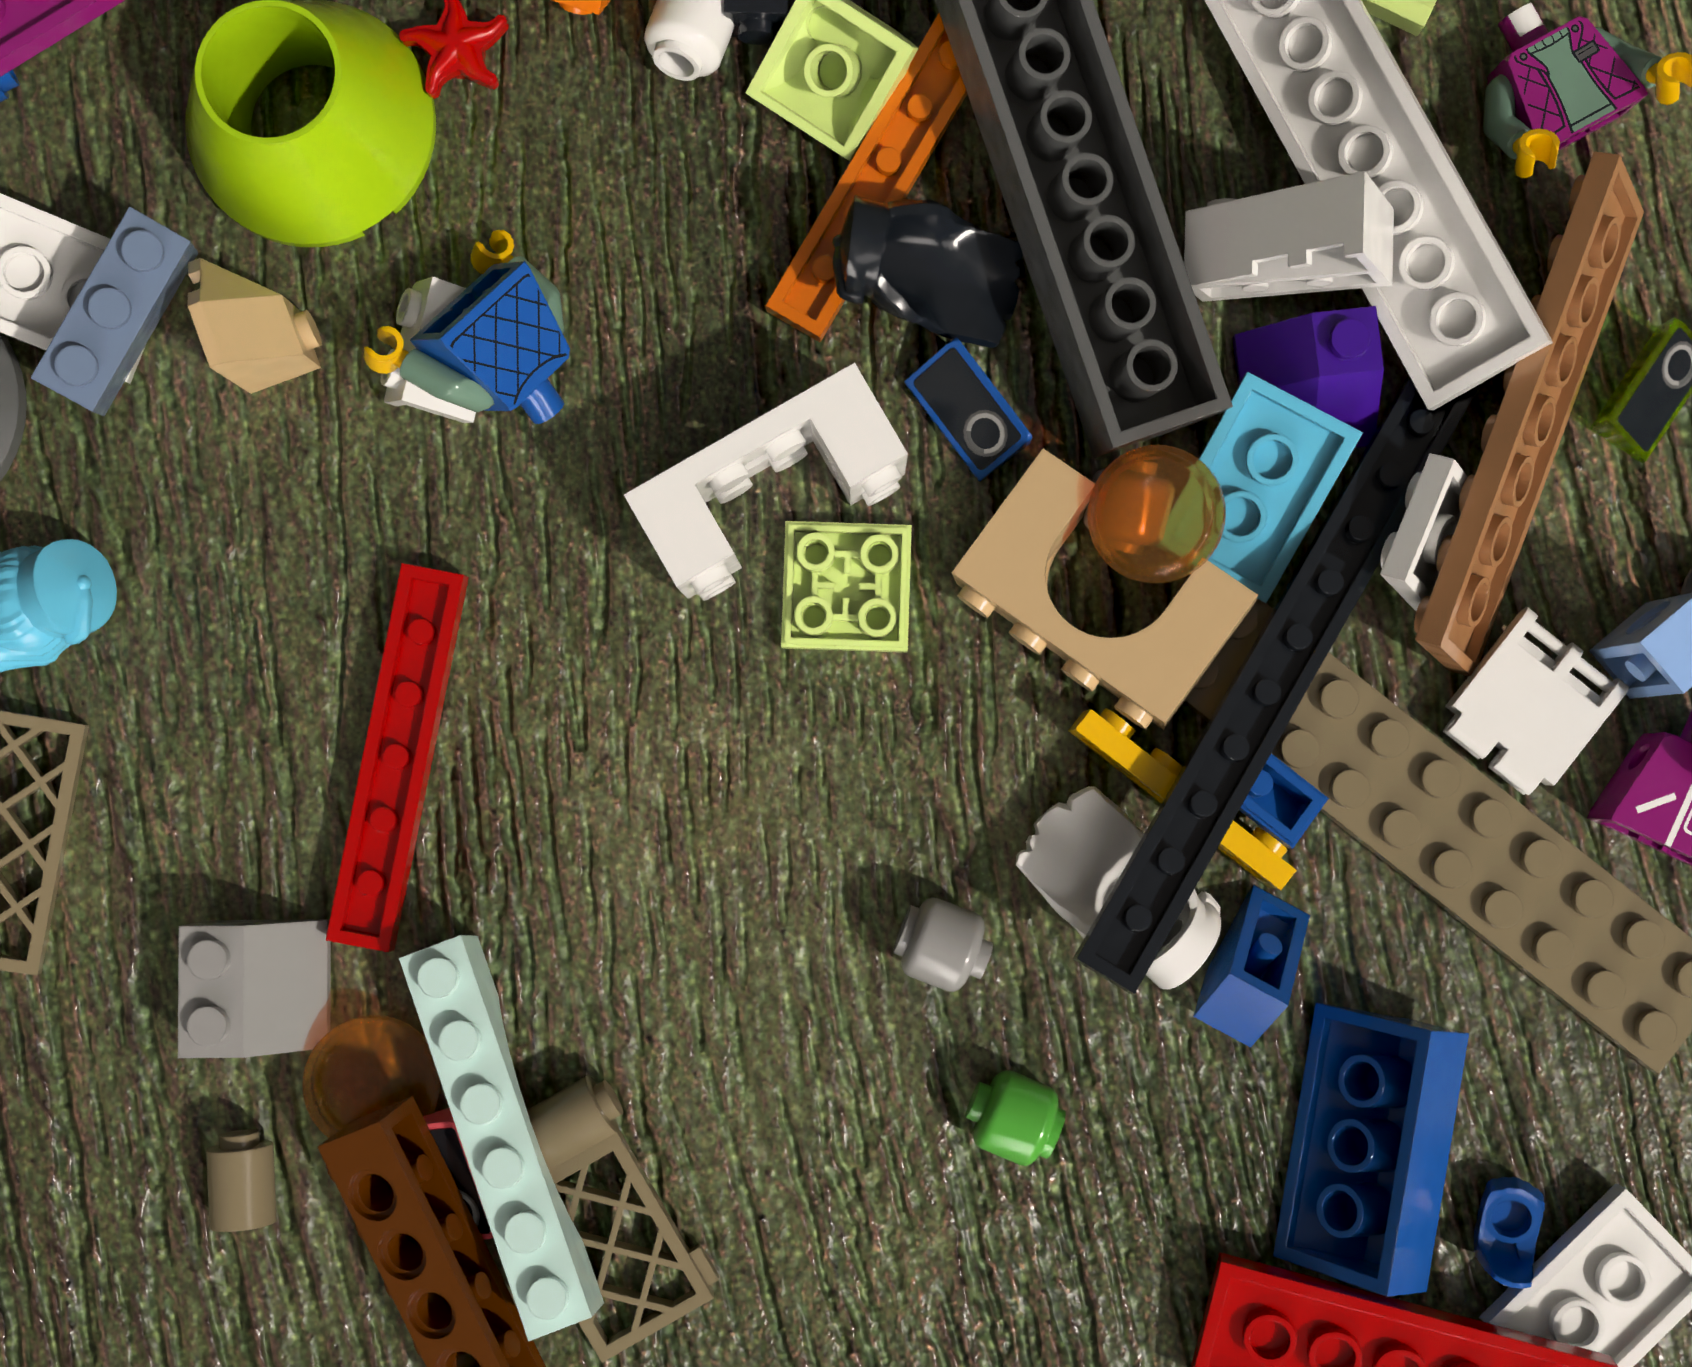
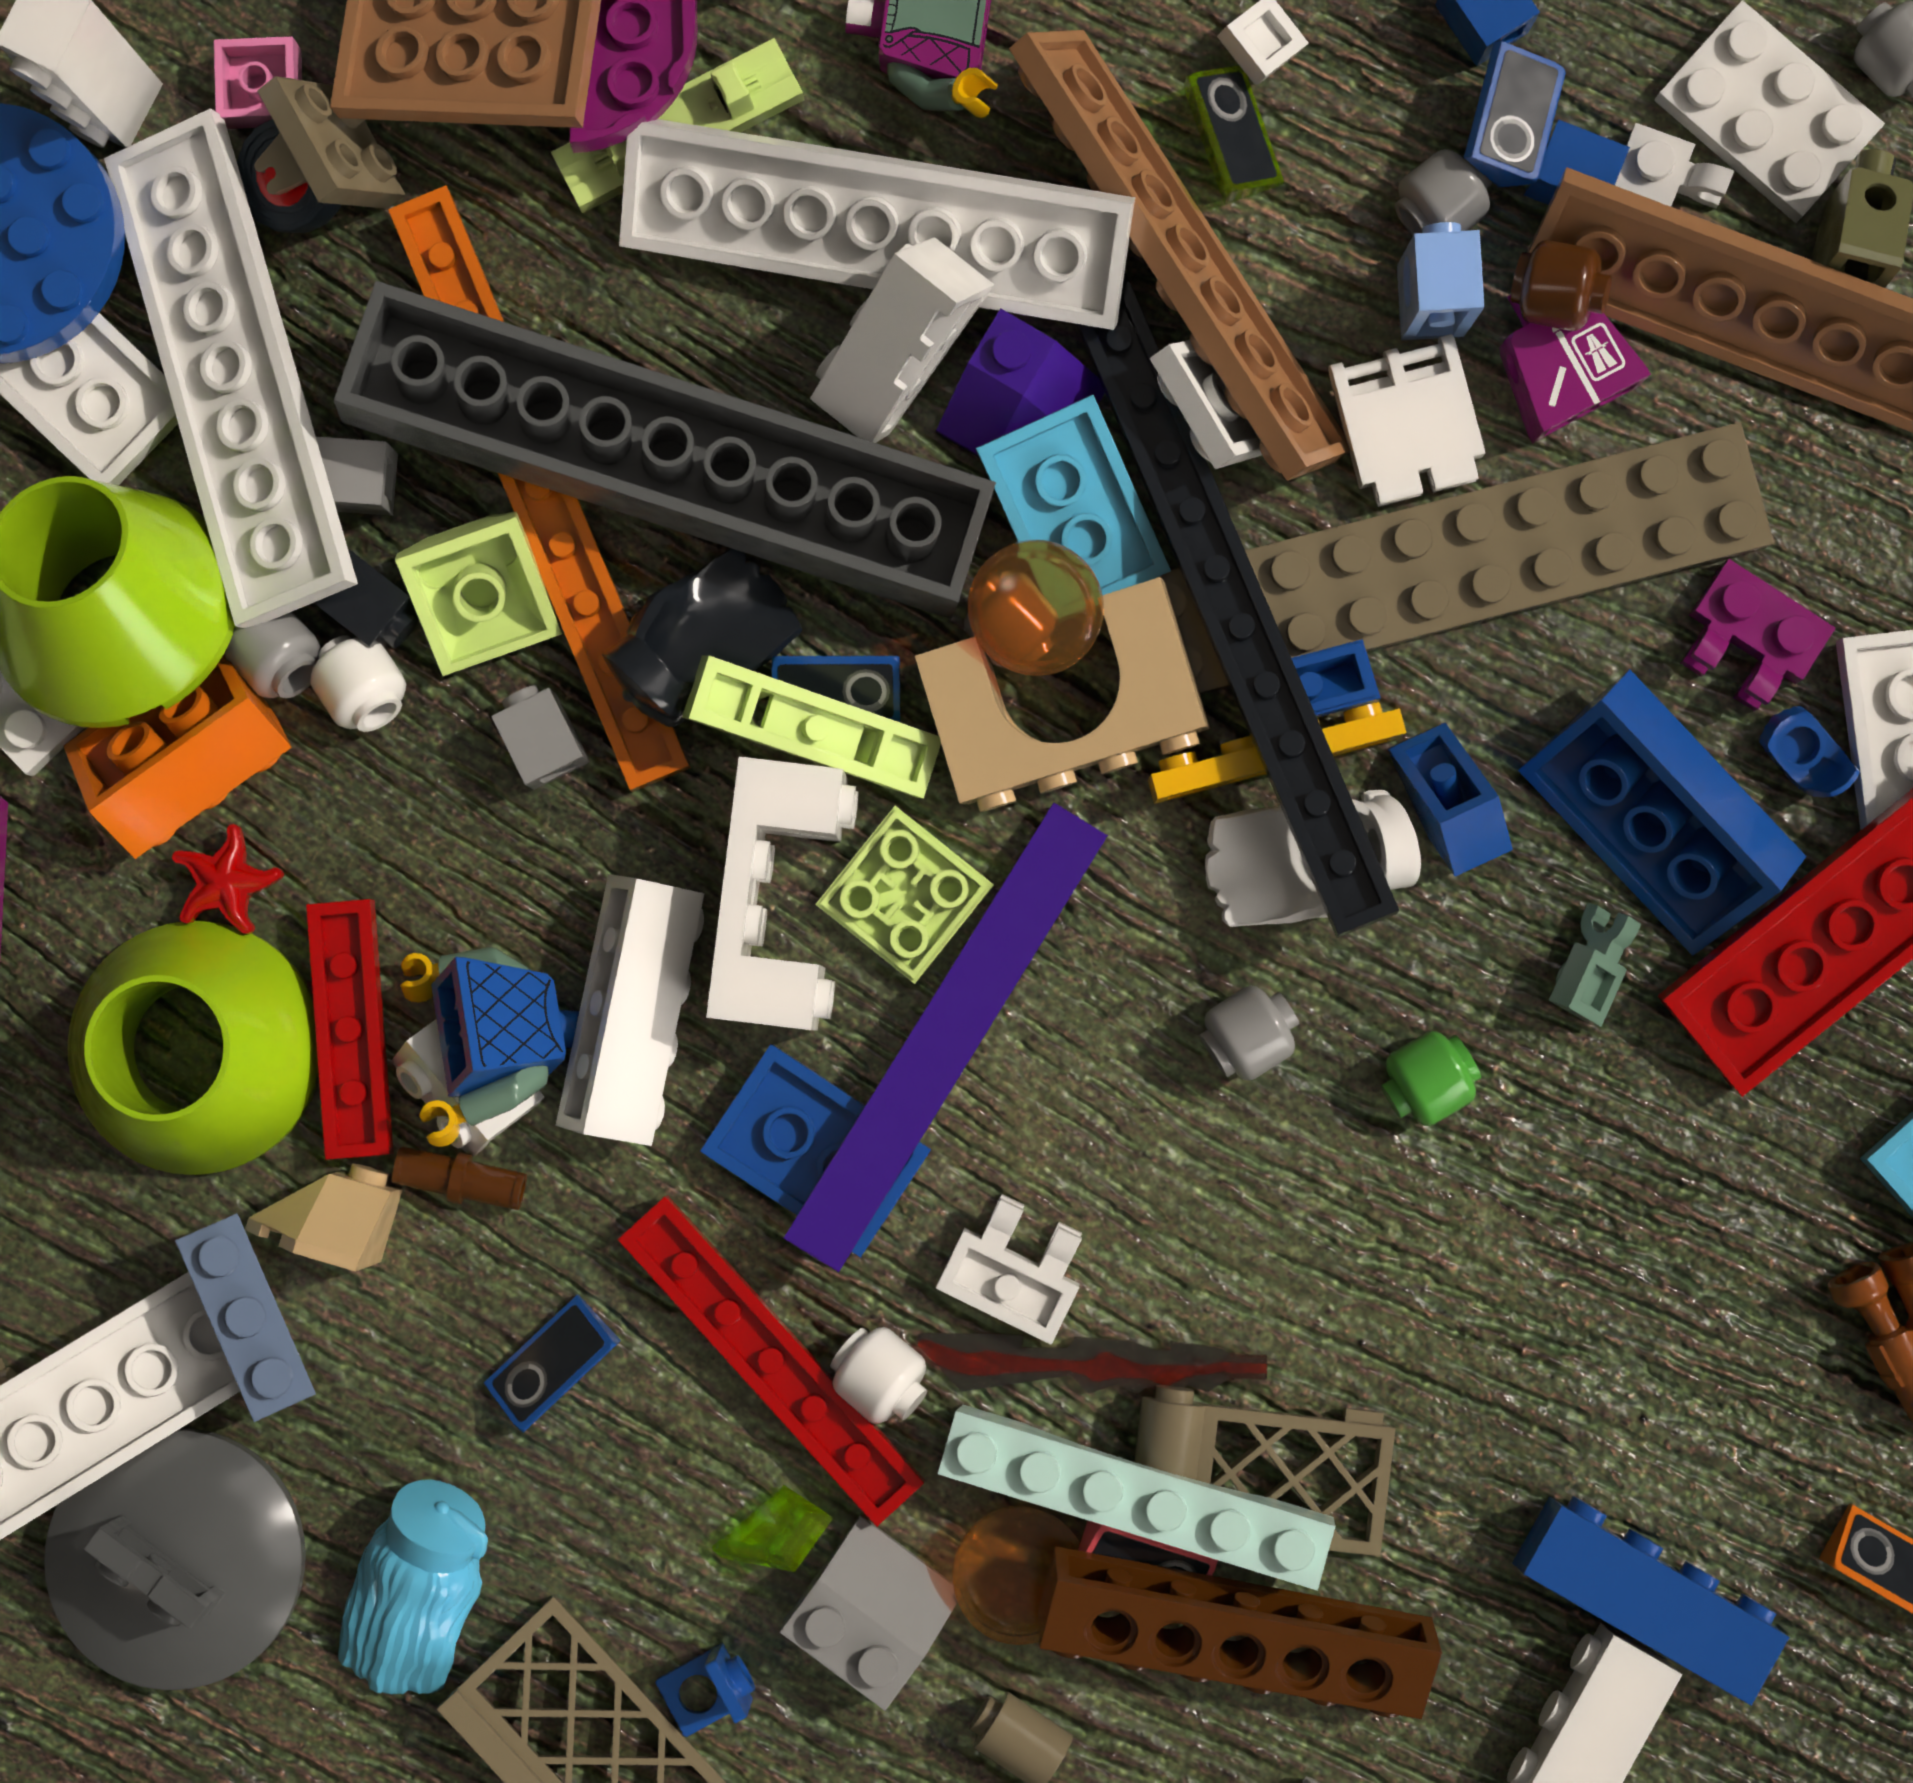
camera: 50 degrees left, 0 degrees up
none -> red plate [306,899,394,1160]
none -> reddish brown pin [392,1146,527,1210]
none -> slope [484,1294,621,1434]
none -> light grey brick [491,685,590,790]
none -> white brick [555,874,704,1146]
none -> blue bracket [656,1642,755,1737]
none -> yellowish green hinge [682,655,941,798]
none -> blue plate [700,1044,931,1258]
none -> clear neon green piece [712,1485,833,1572]
none -> dark purple tile [783,803,1108,1273]
none -> white head [830,1327,928,1424]
none -> clear smoke sword [917,1332,1267,1395]
none -> white plate [936,1194,1082,1345]
none -> sand green plate [1549,902,1641,1027]
none -> magenta plate [1680,559,1836,711]

